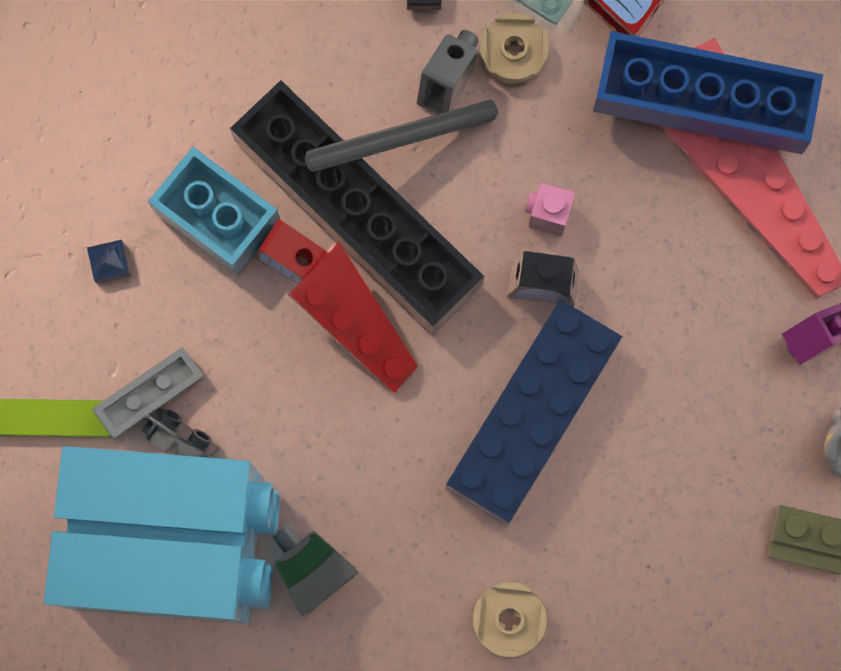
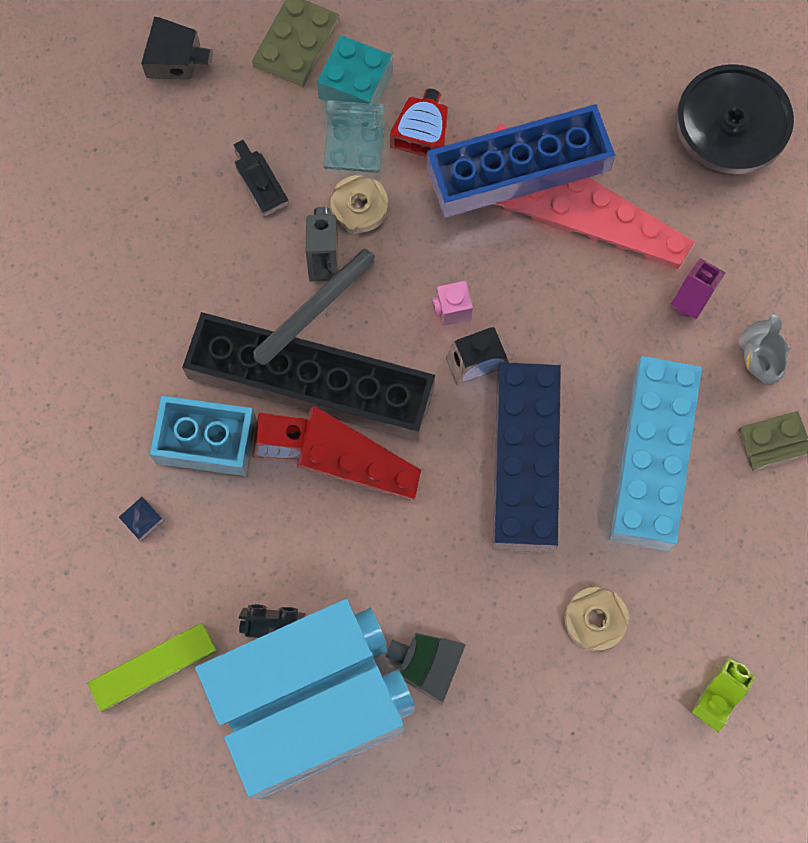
camera: 30 degrees left, 5 degrees down
light grey plate [92,347,204,440] -> none
none -> medium azure brick [609,356,702,551]

